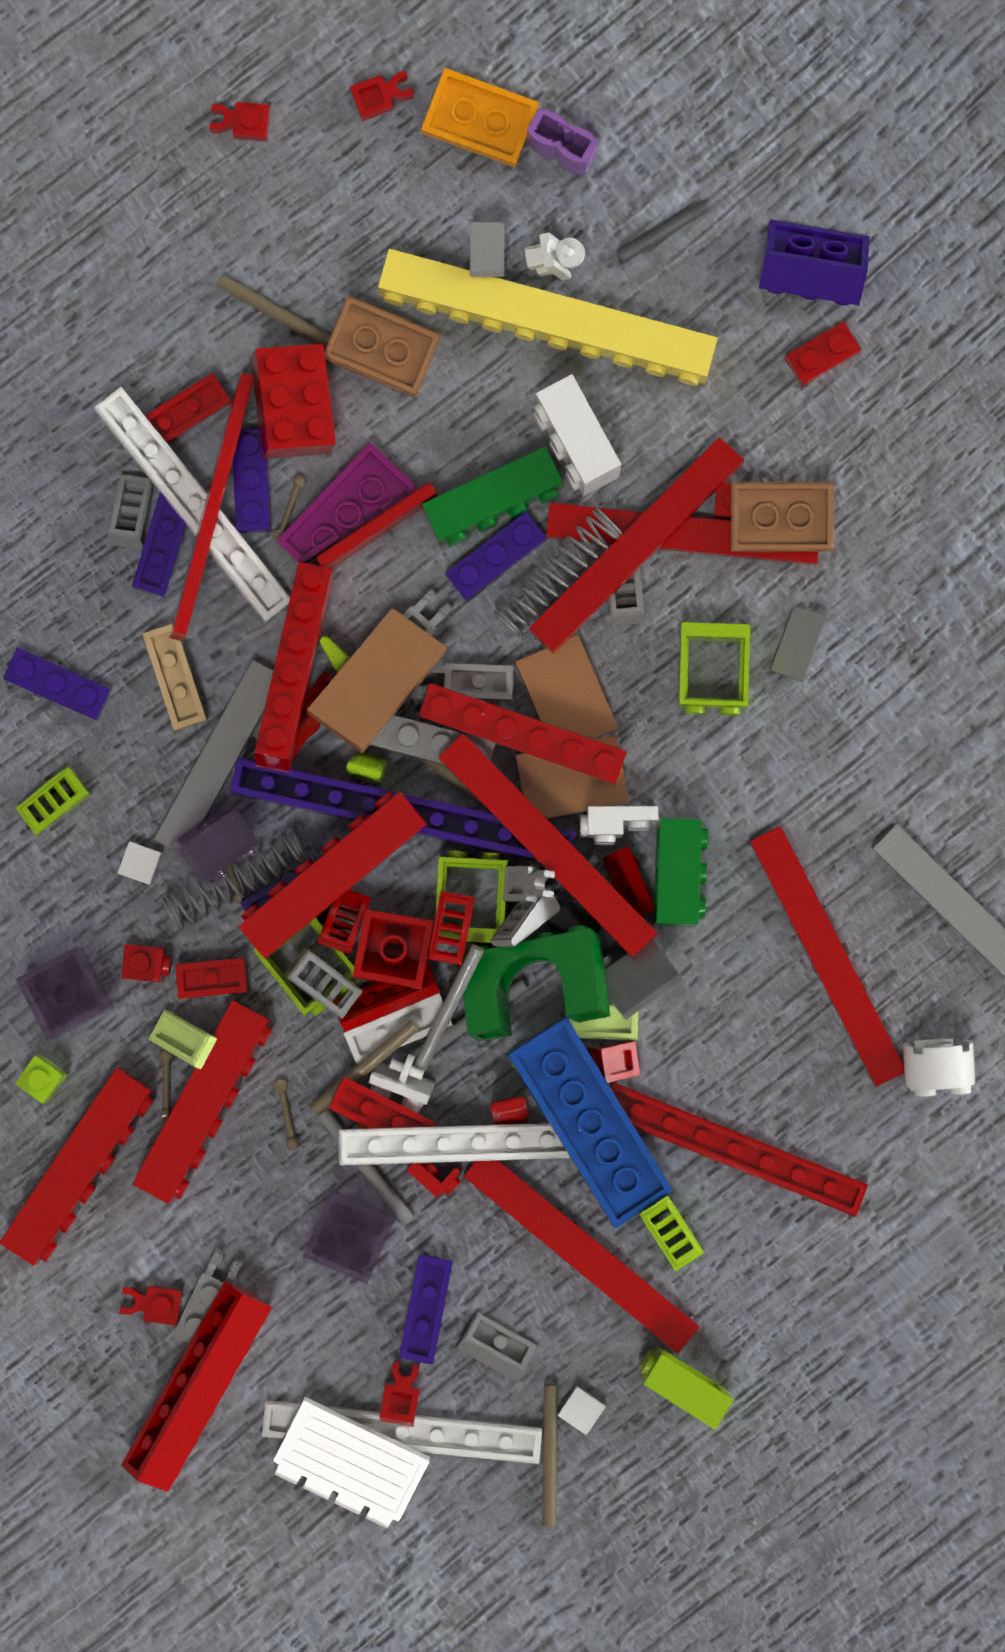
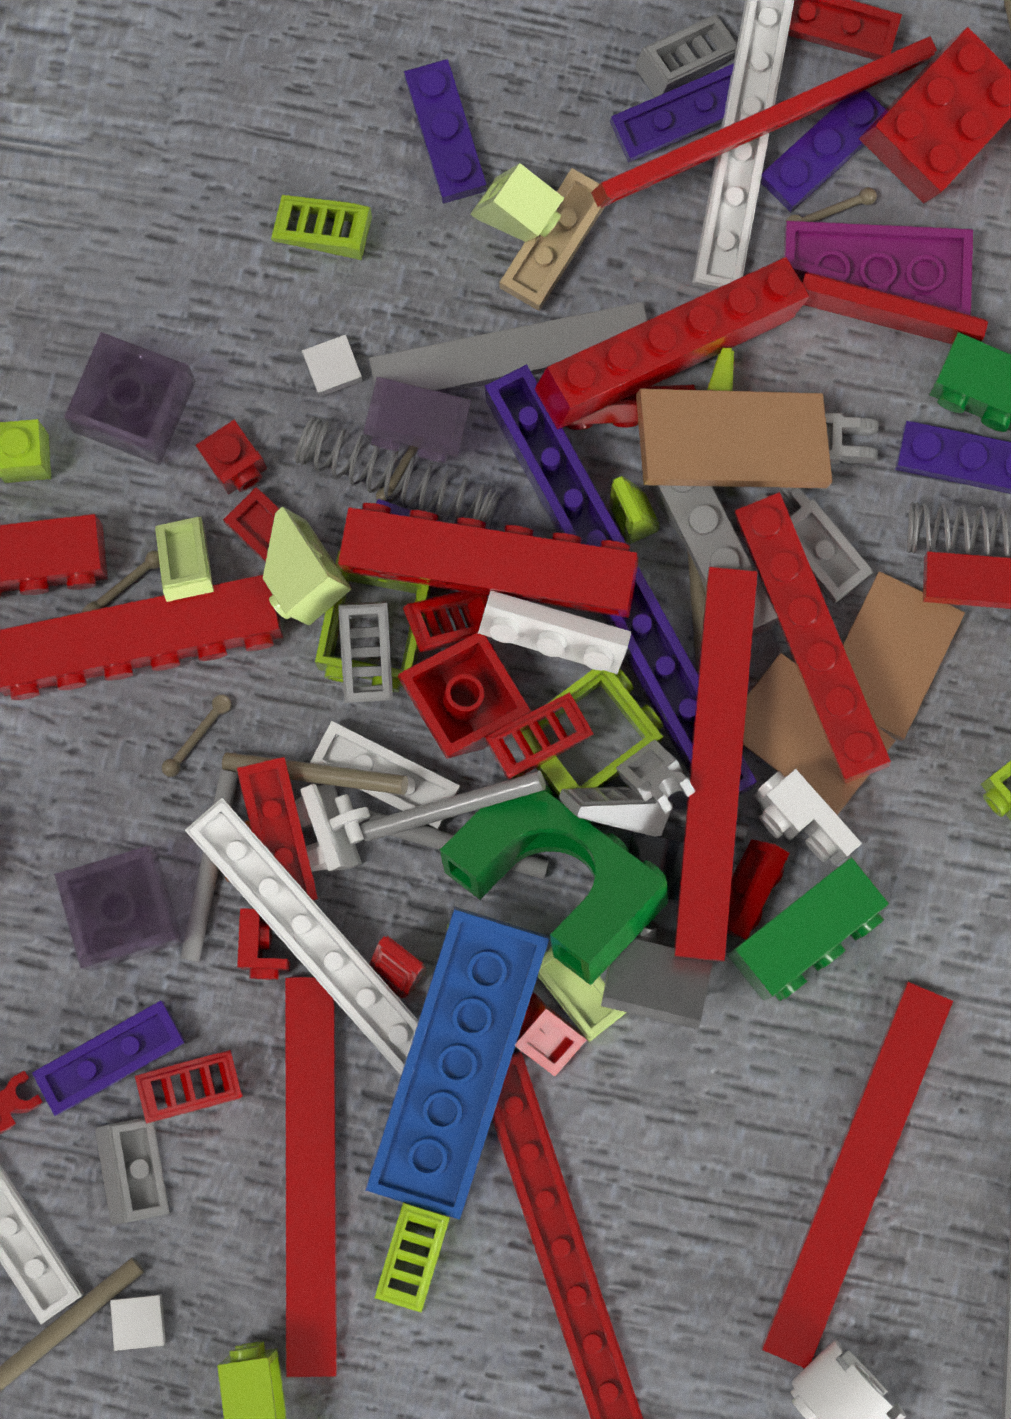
camera: 50 degrees right, 5 degrees down
red plate [333,965,440,1032] -> none
none -> red slope [135,1050,242,1124]
none -> yellowish green slope [263,506,352,626]
none -> yellowish green slope [470,163,564,242]
none -> white plate [478,591,631,674]

